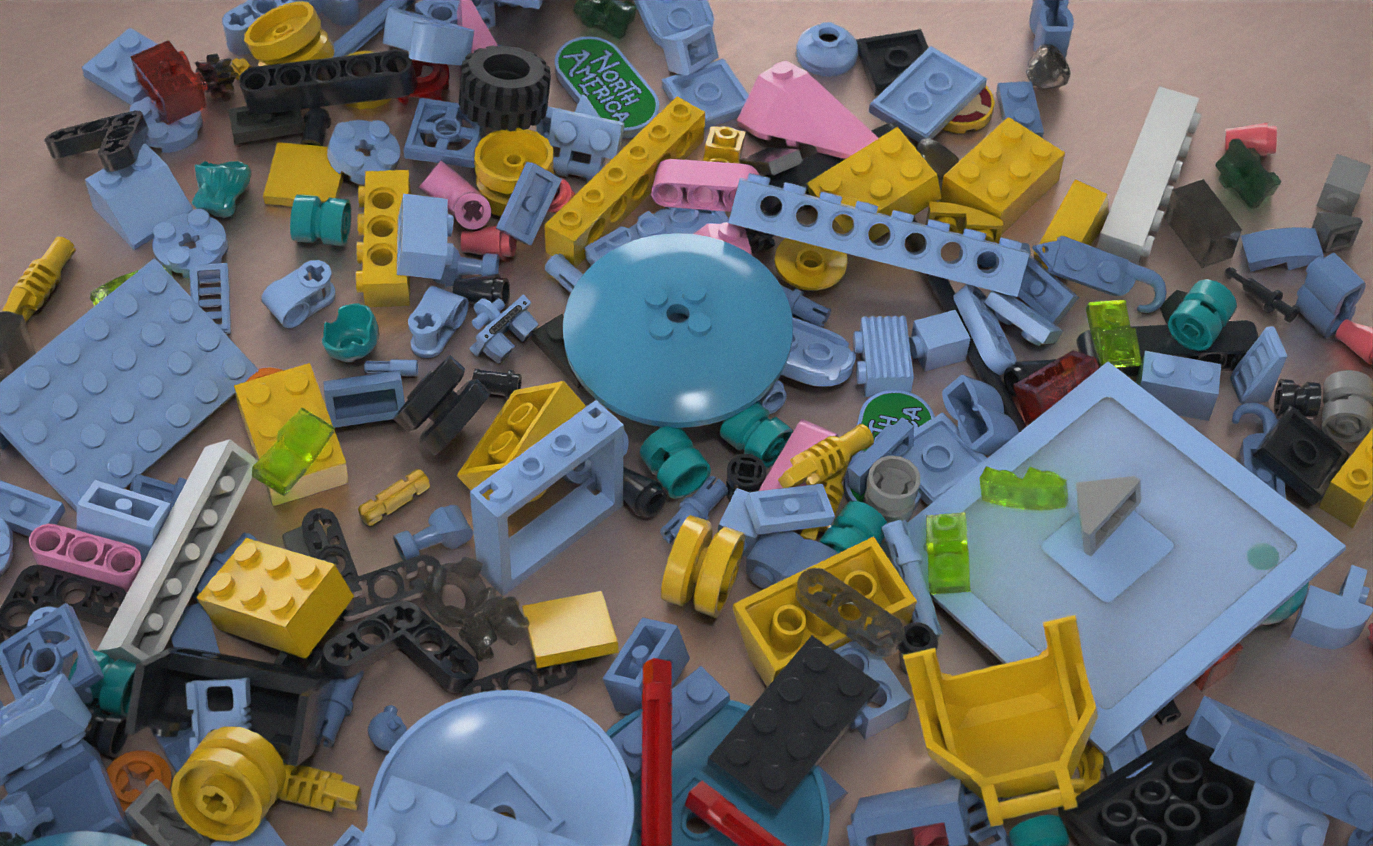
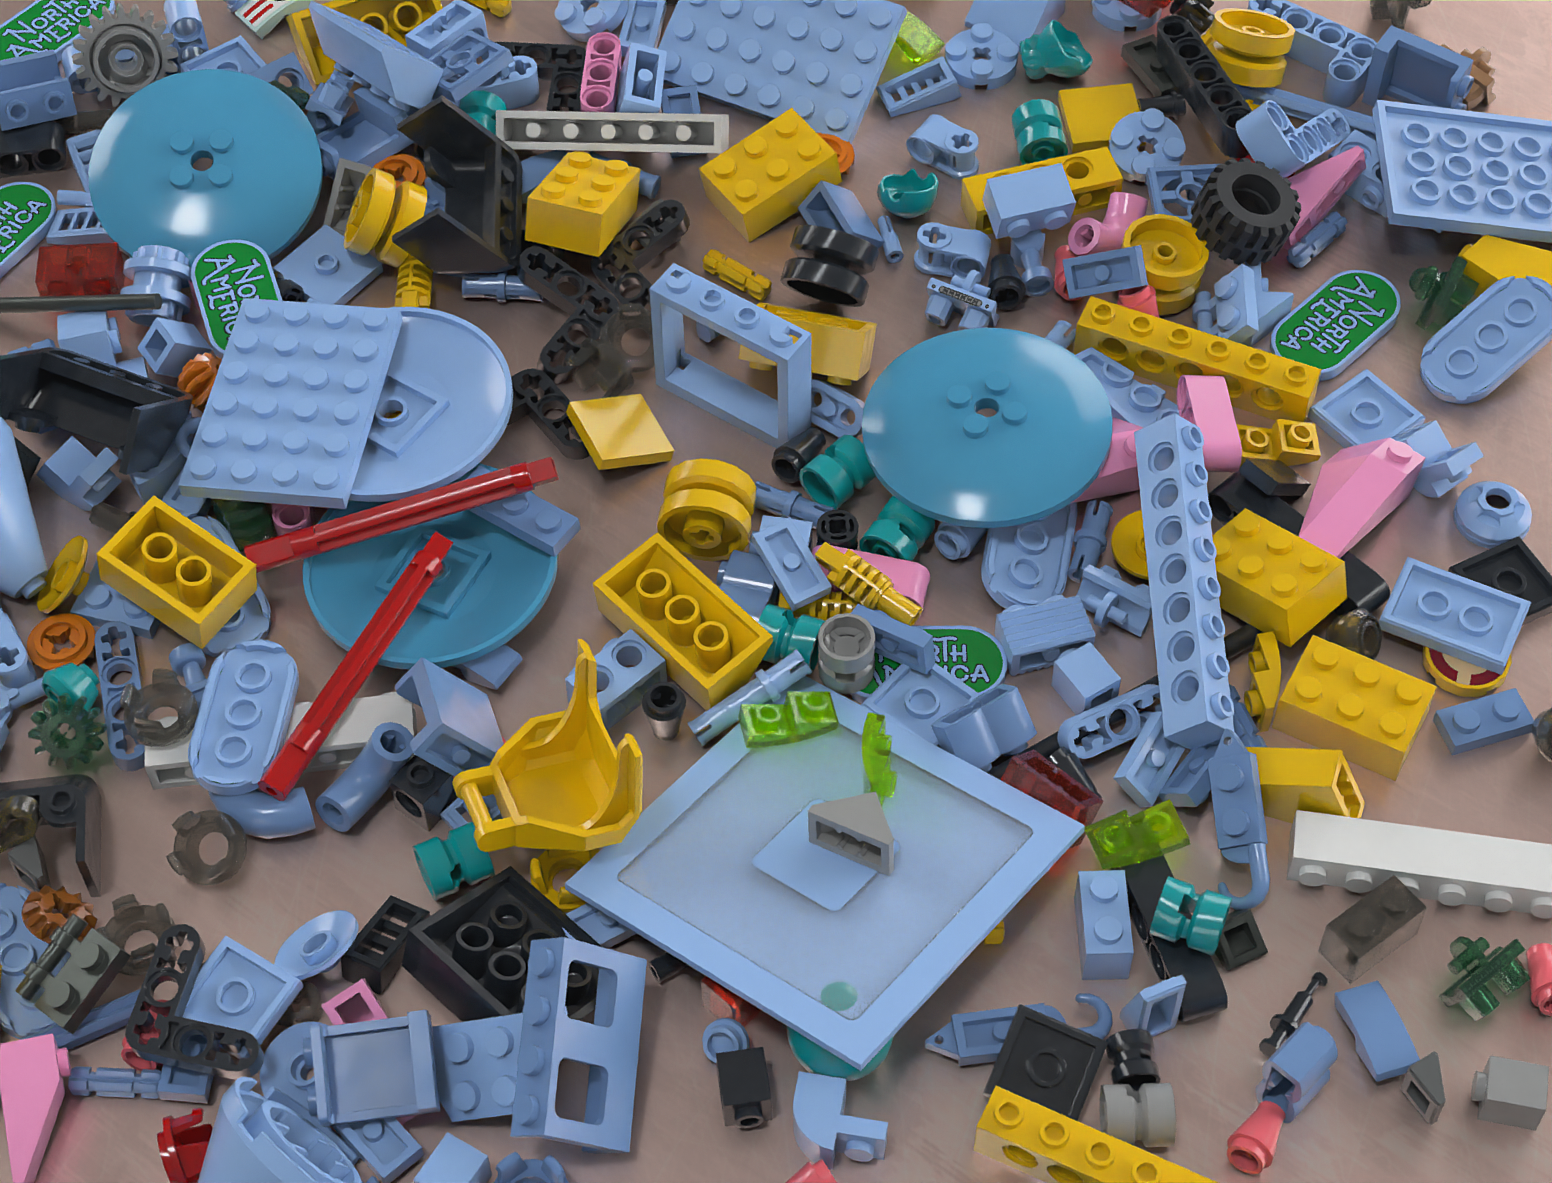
camera: 80 degrees right, 0 degrees up
light blue piece [186,678,252,755] -> none
clear neon green slope [251,408,335,496] -> none
medium blue piece [368,705,407,751] -> none
black pin [472,369,522,399] -> none
medium blue brick [603,617,690,714] -> none
light blue slope [661,24,719,75] -> none
black plate [707,635,880,816] -> none
clear smoke beam [796,568,905,657] -> none
none -> light blue plate [702,1018,749,1063]
none -> black brick [716,1047,772,1128]
none -> light blue hips [1076,564,1152,637]
none -> light blue brick [1395,420,1483,498]

